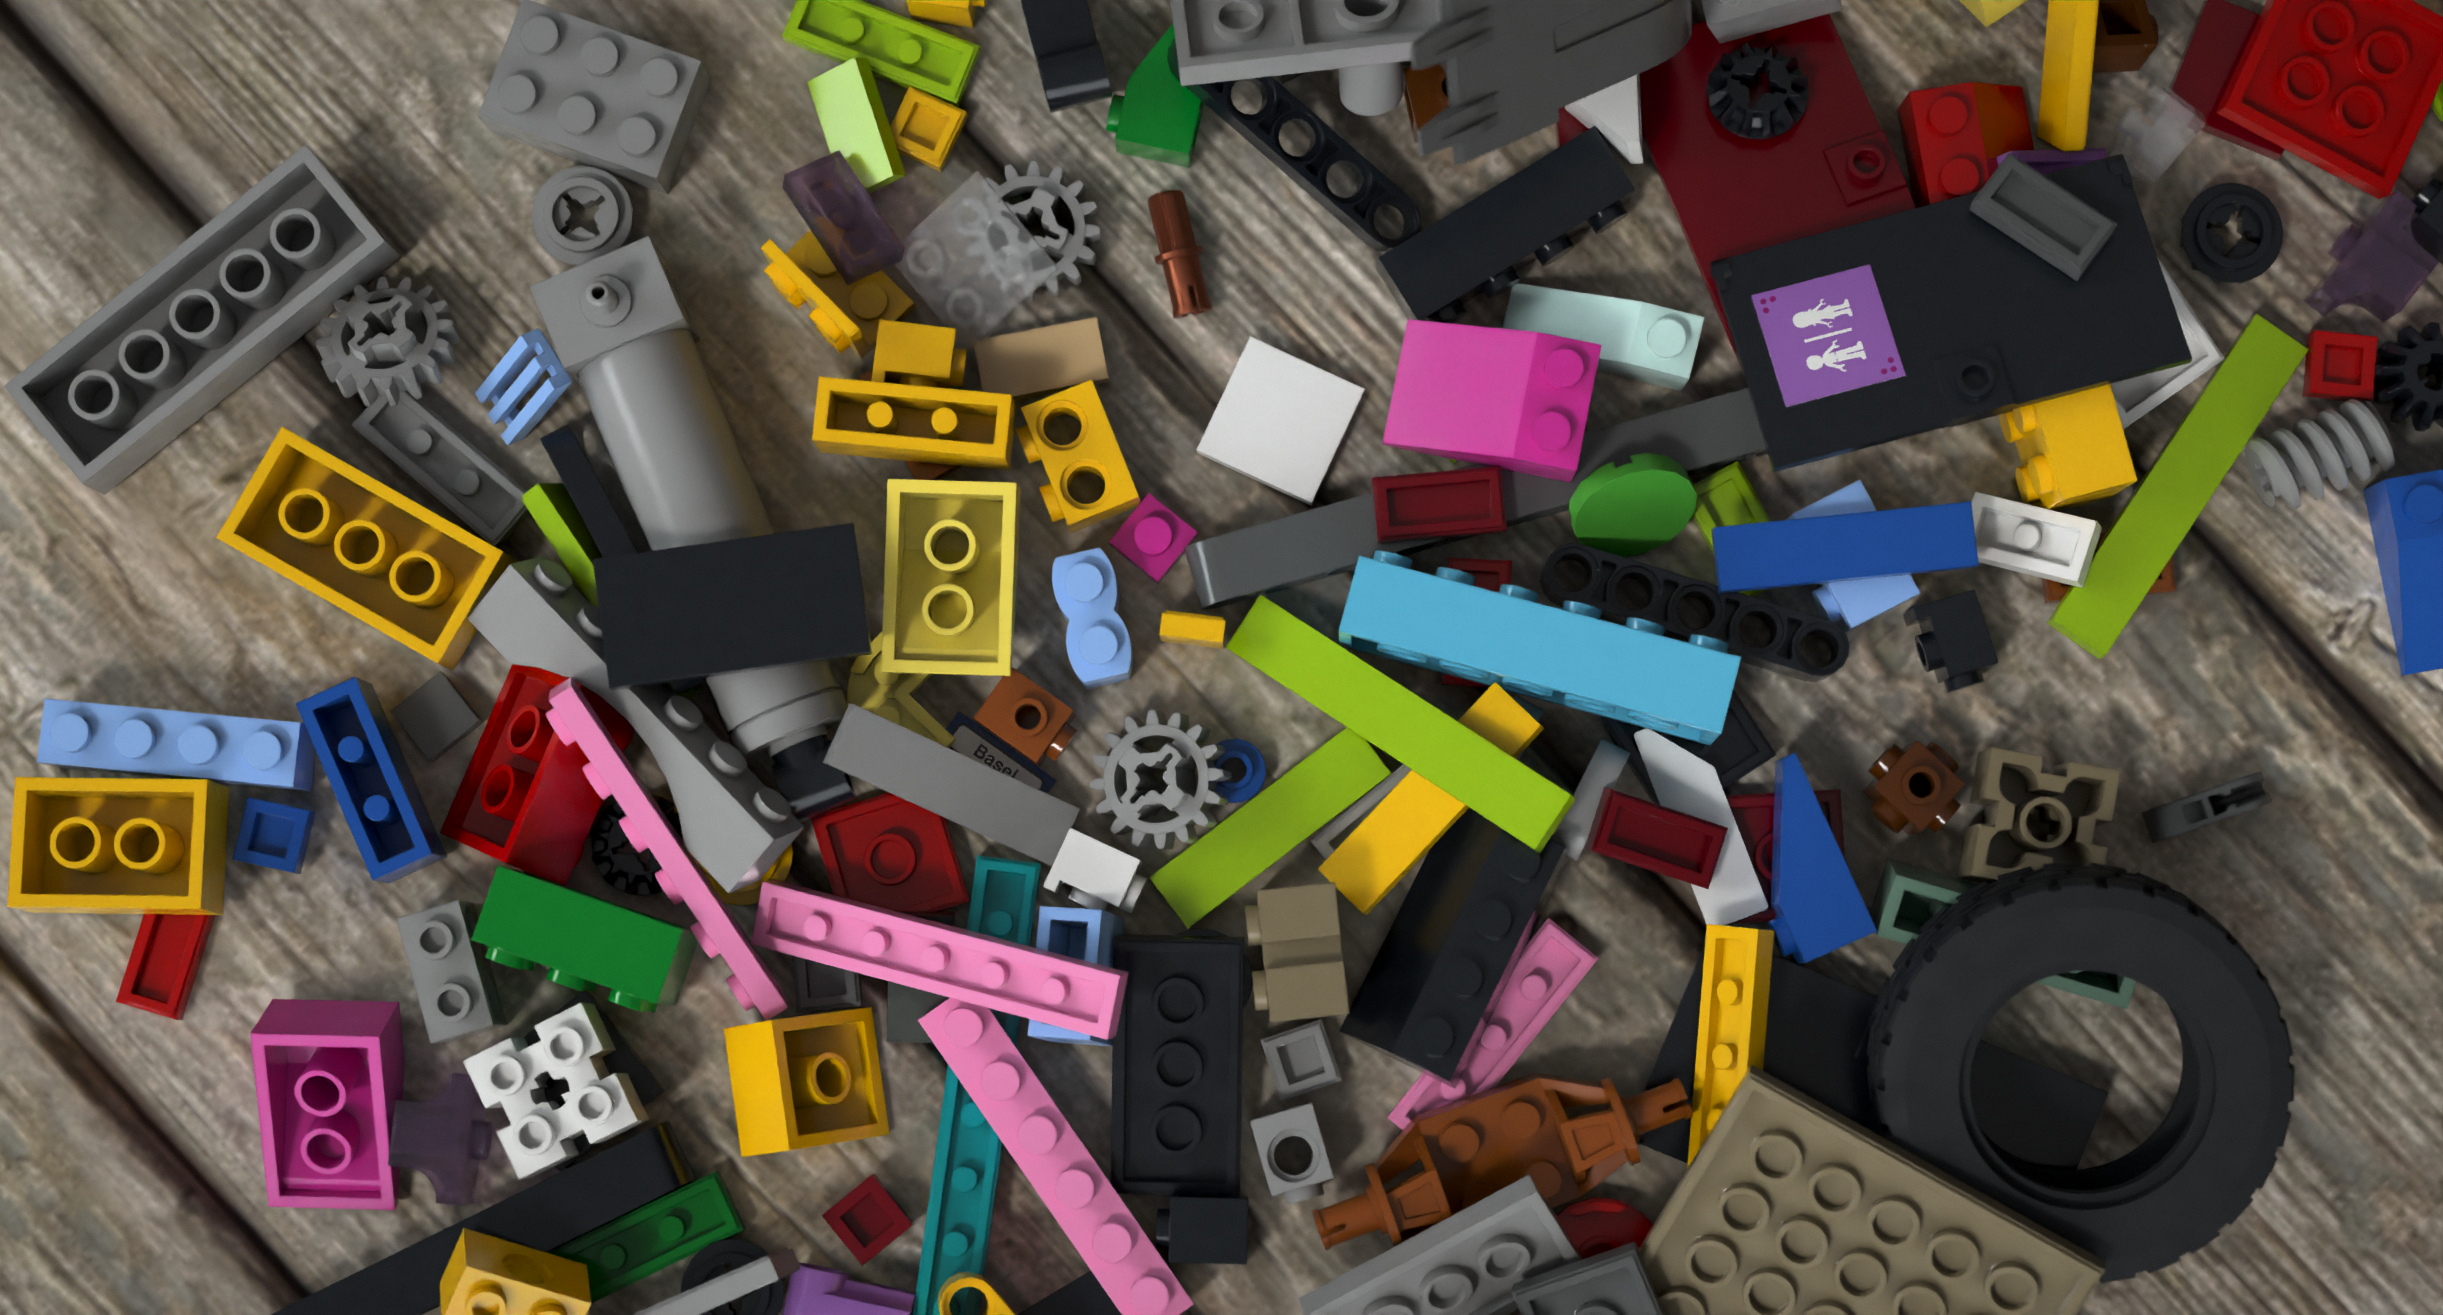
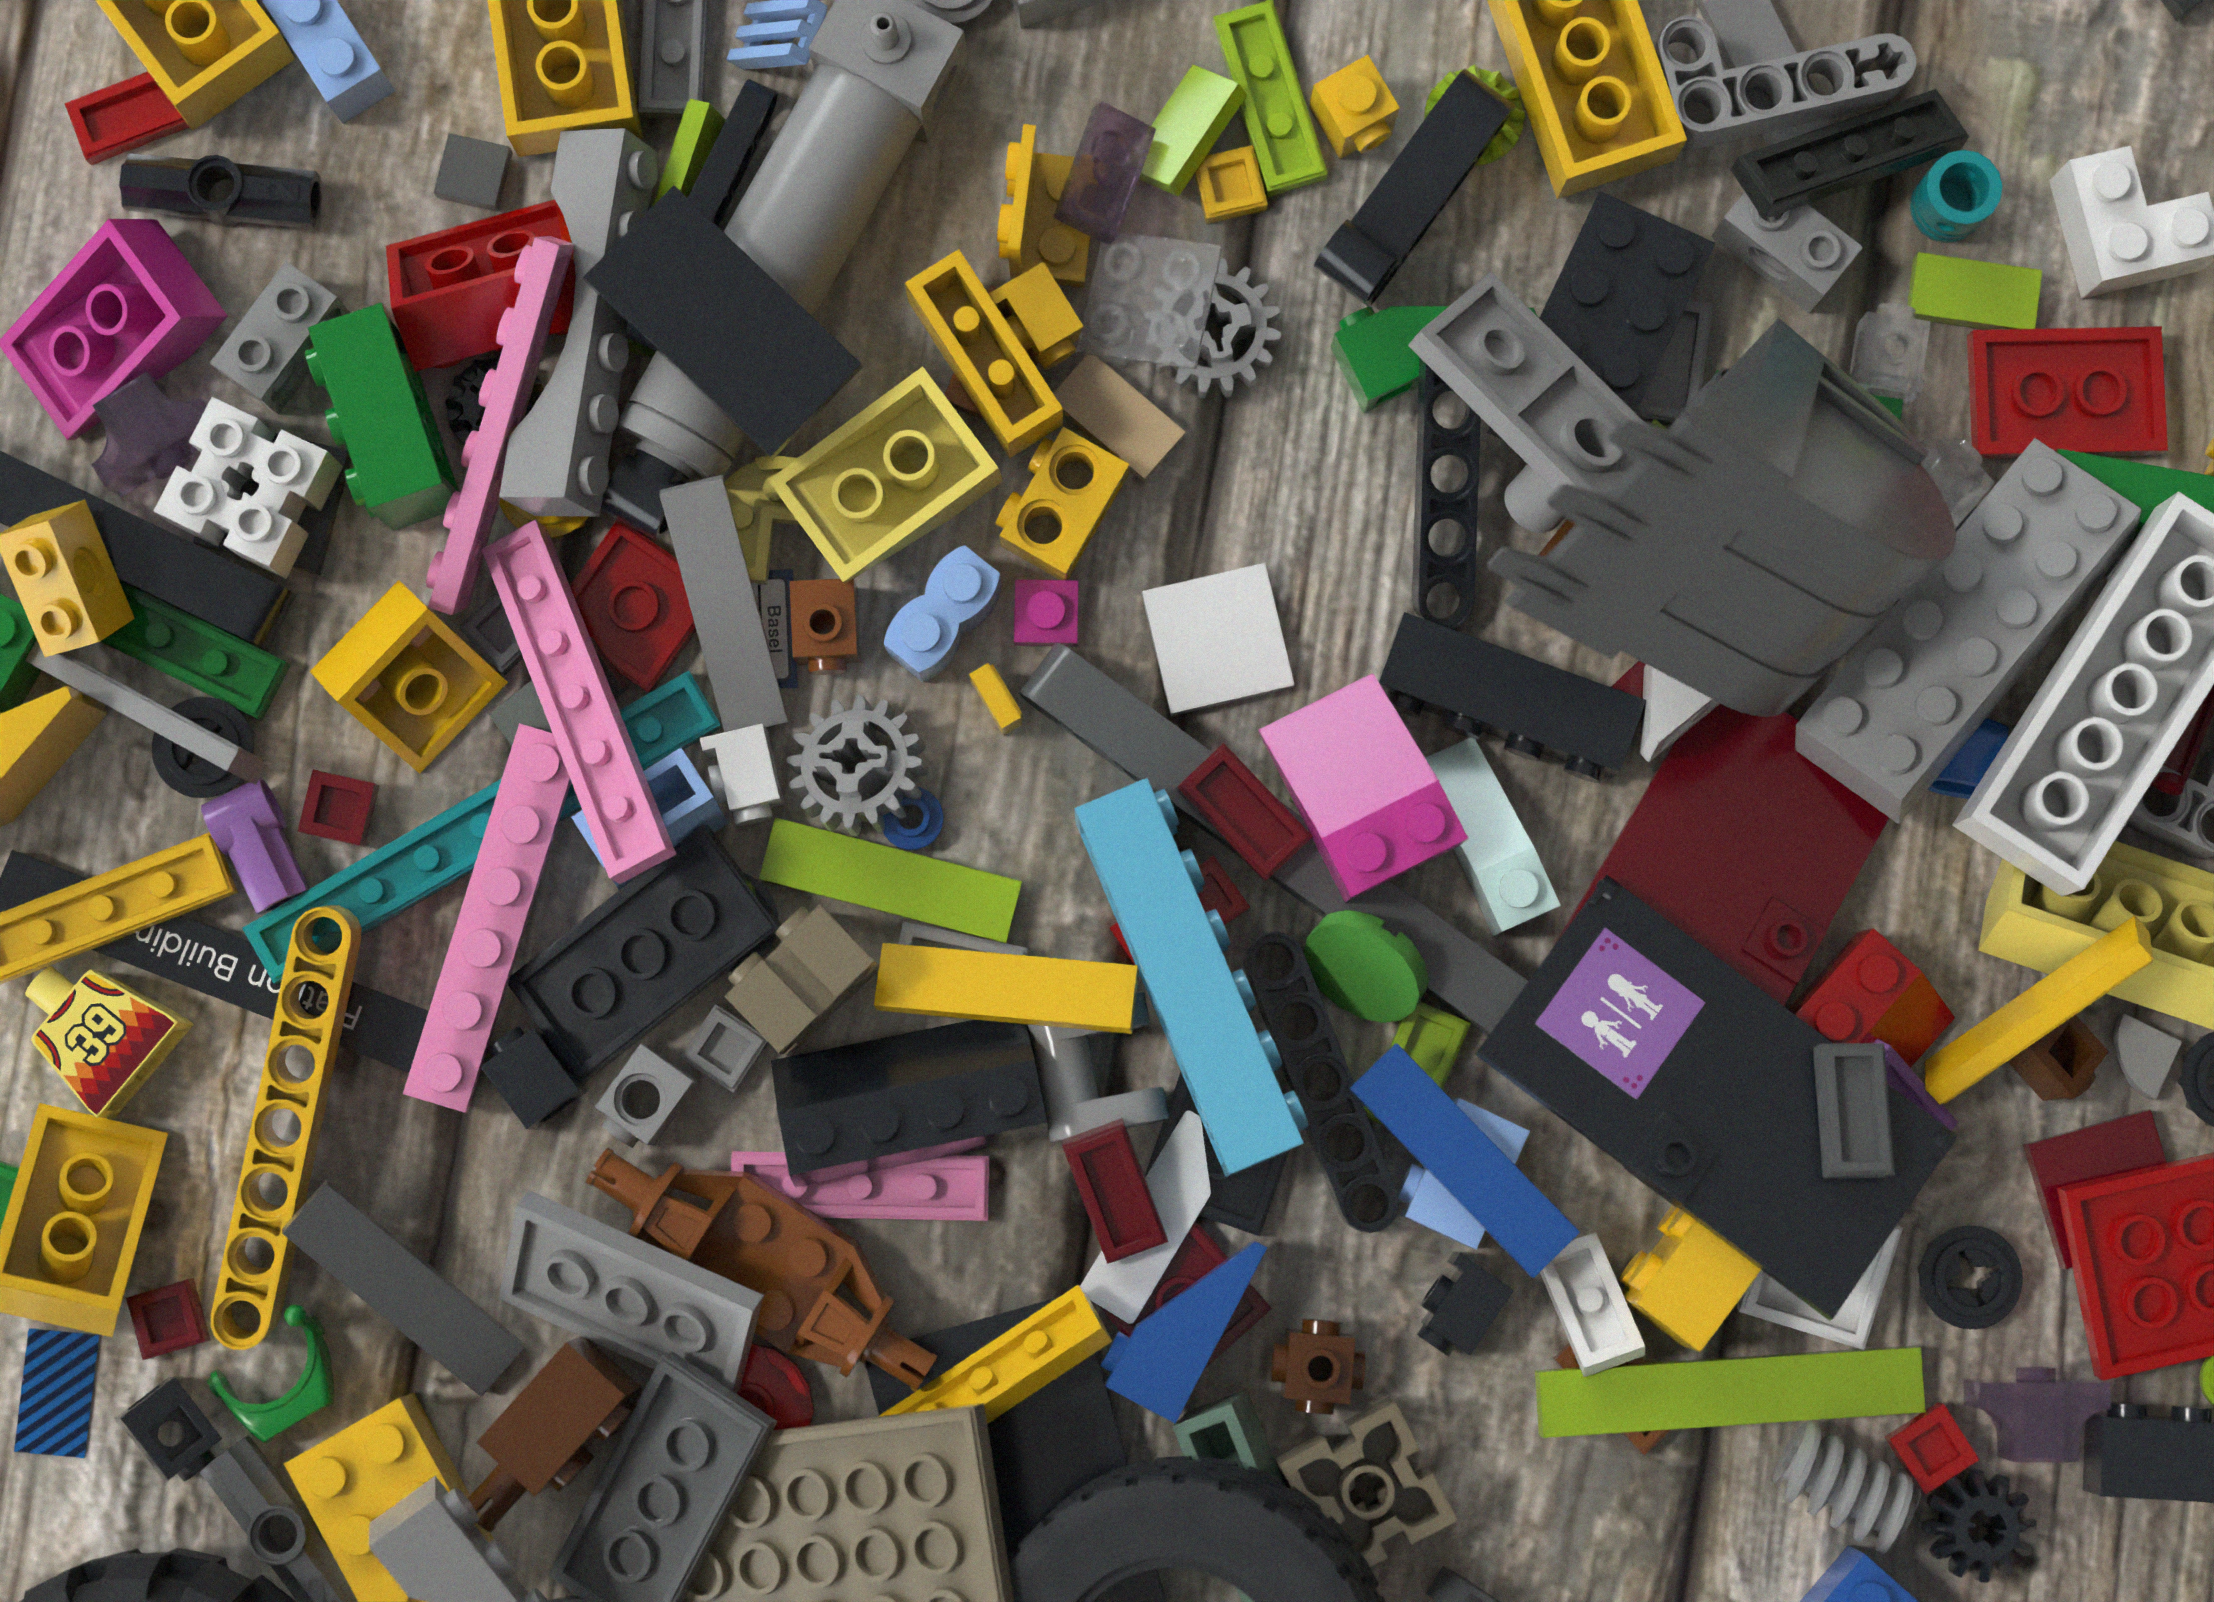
camera: 45 degrees right, 0 degrees up
blue plate [232,797,316,874] -> none
blue brick [296,677,447,884] -> none
copper axle [1148,190,1213,319] -> none
lime tile [1225,594,1576,853] -> none
black gear [1706,42,1808,139] -> none
clear brick [2107,76,2206,183] -> none
none -> black piece [119,153,322,229]

